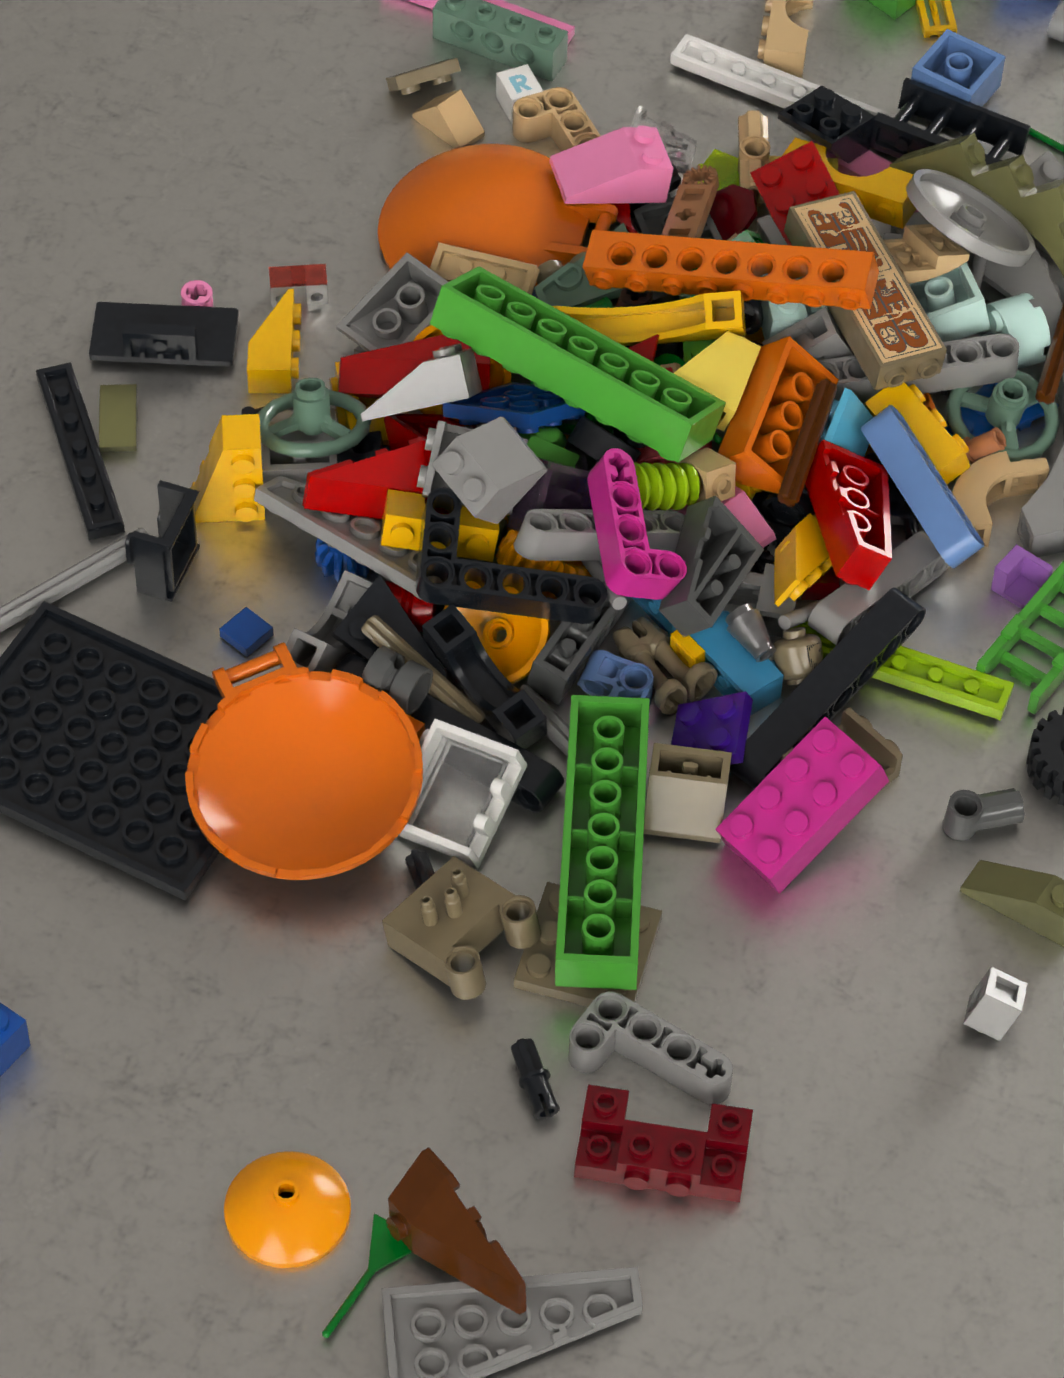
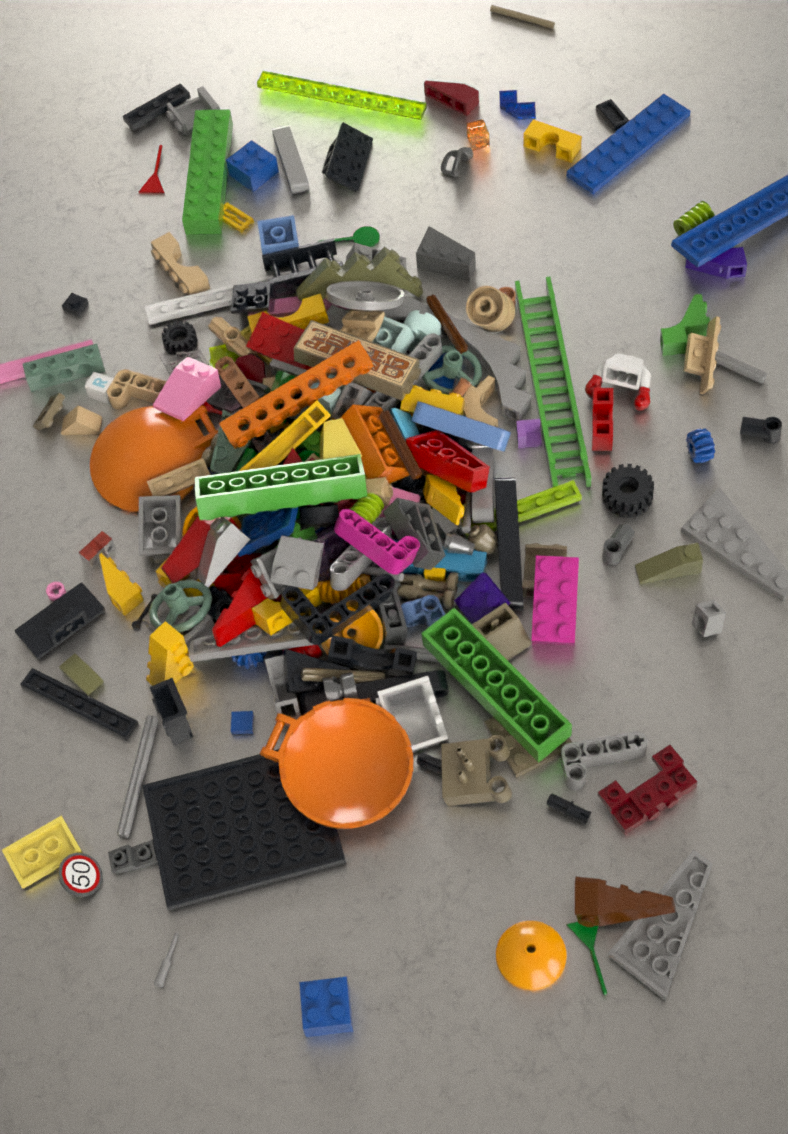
camera: 35 degrees left, 5 degrees up
none -> black tyre [162,321,198,357]

